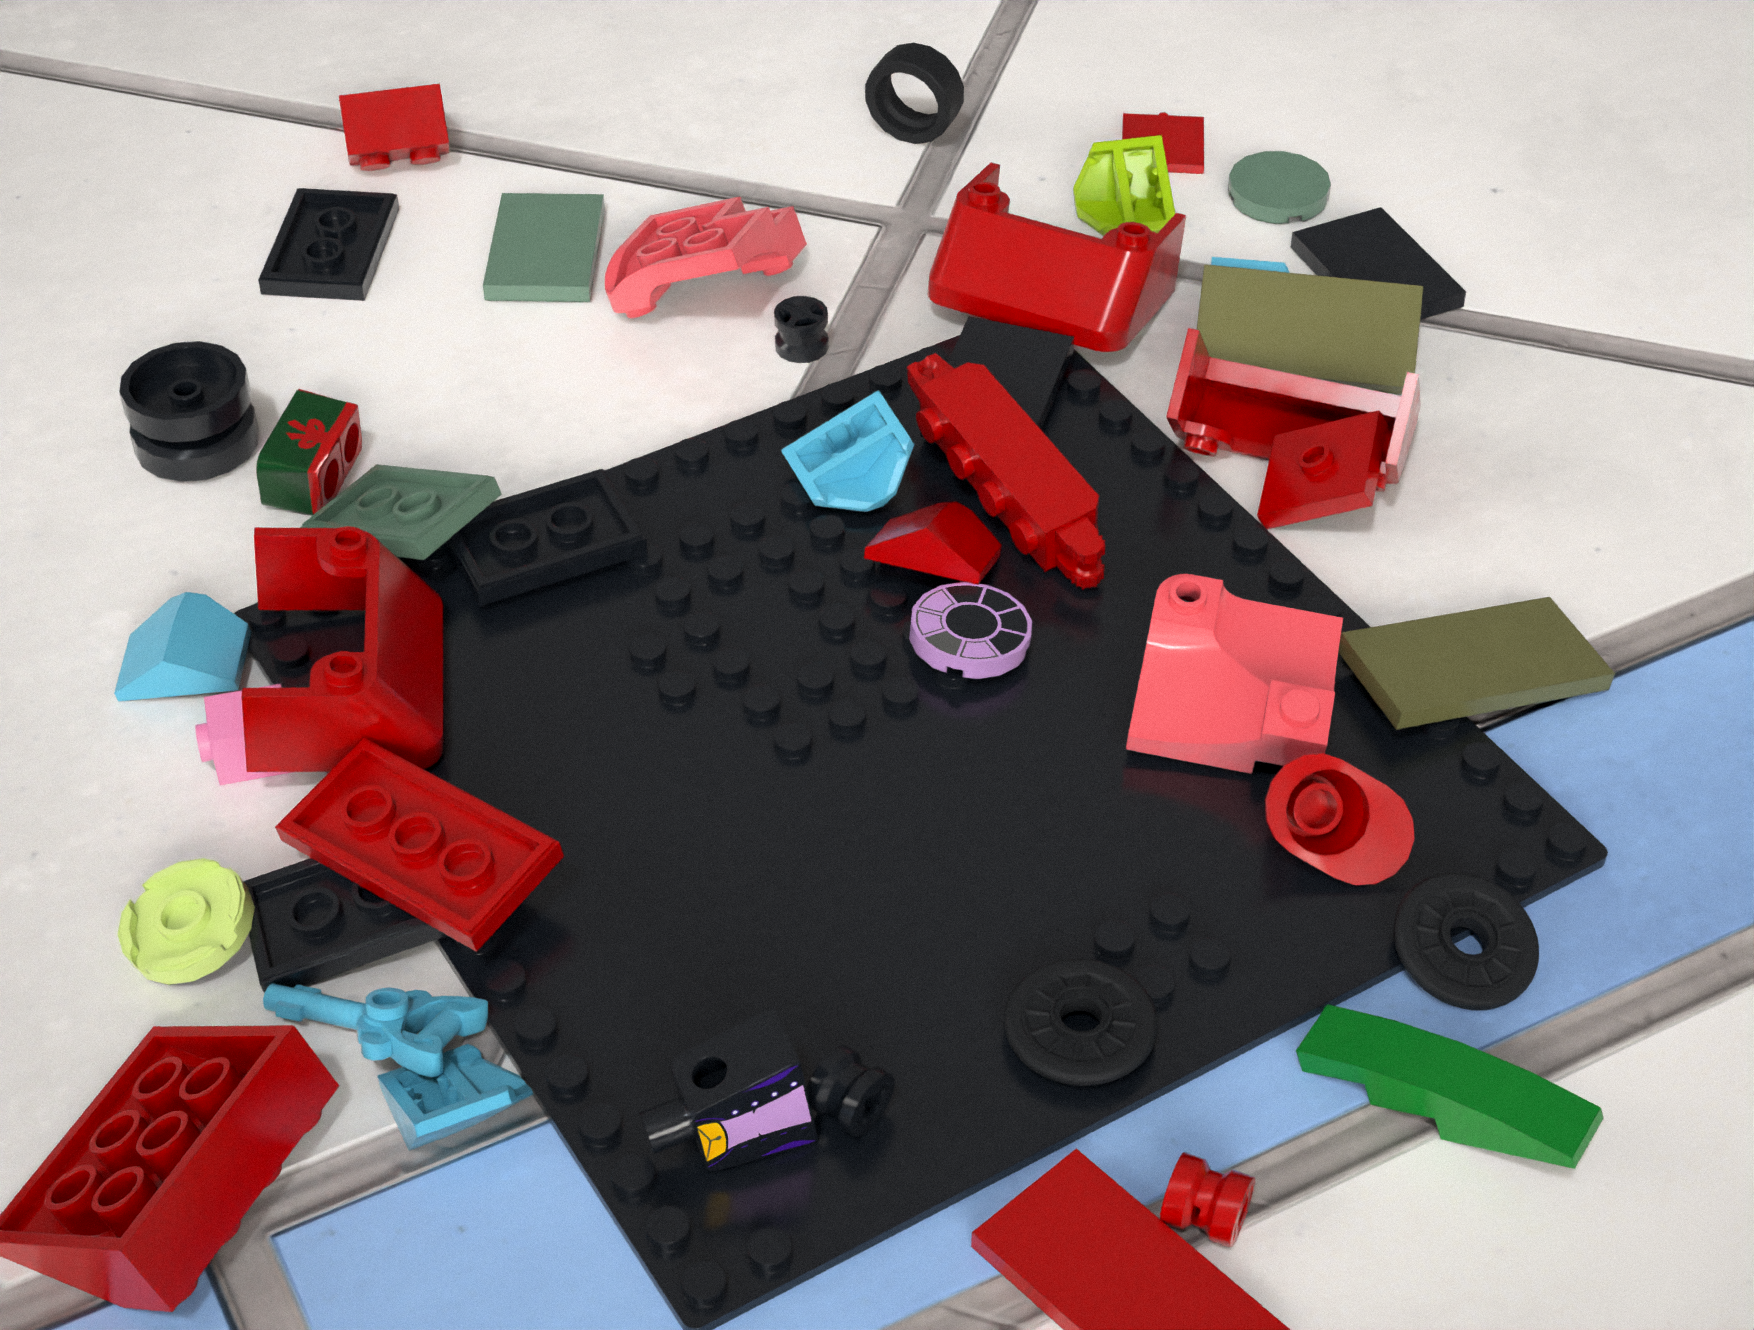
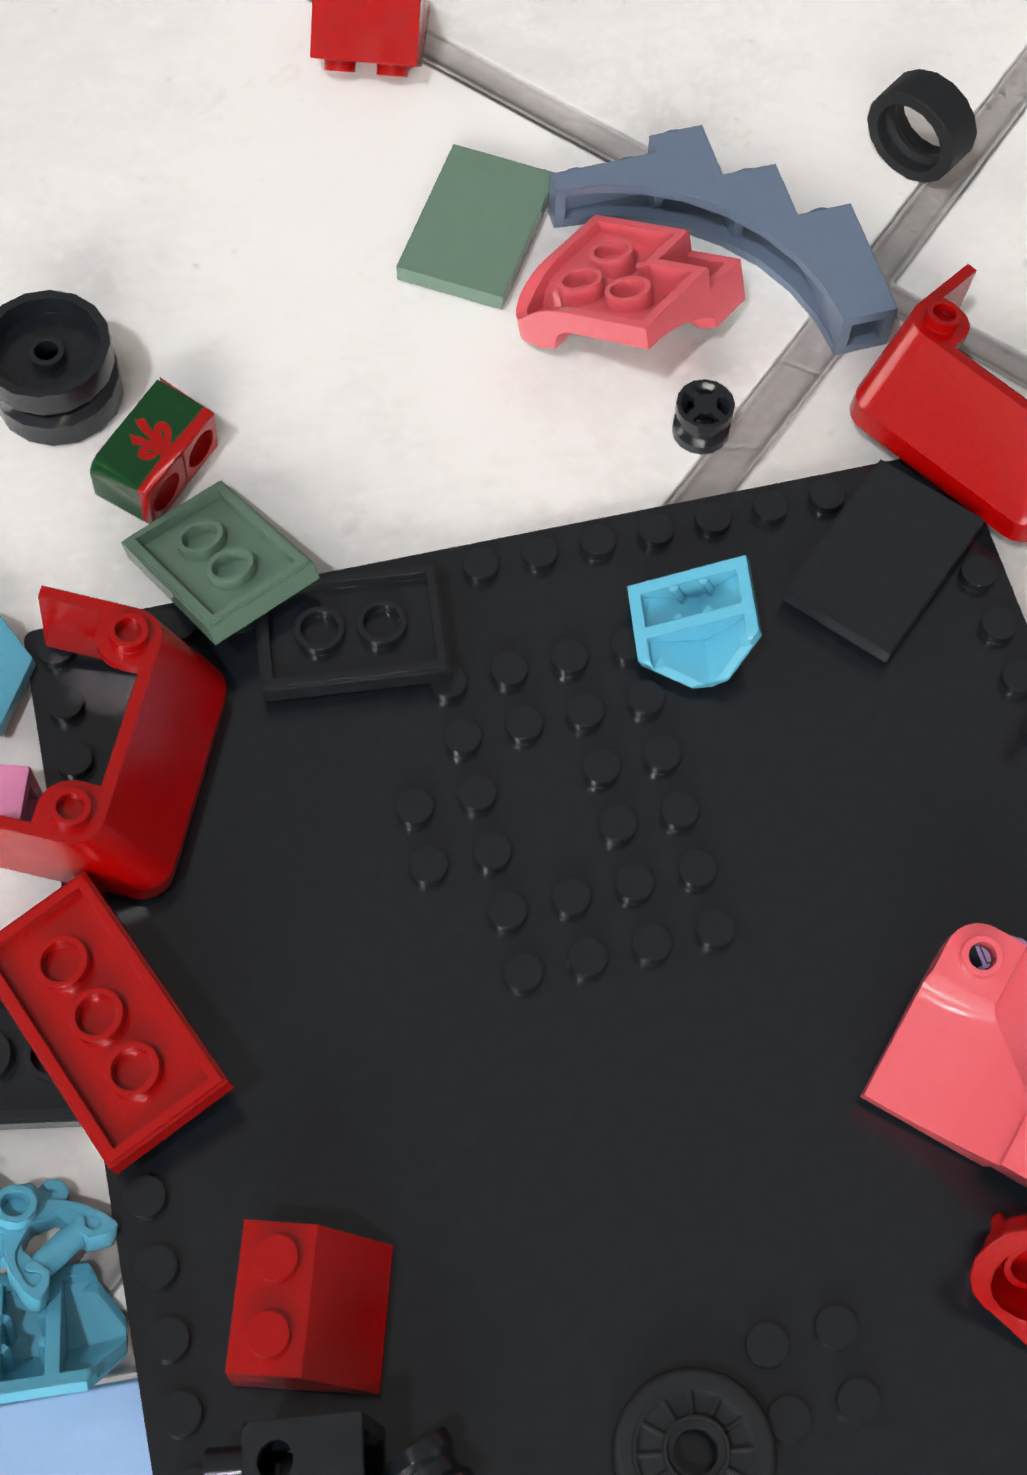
camera: 15 degrees right, 20 degrees up
black tile [258,188,399,301] -> none
red slope [864,501,1002,585] -> none
red hinge [907,353,1105,589] -> none
tile [909,582,1032,679] -> none
none -> red slope [225,1219,393,1396]
none -> sand blue arch [548,125,898,356]

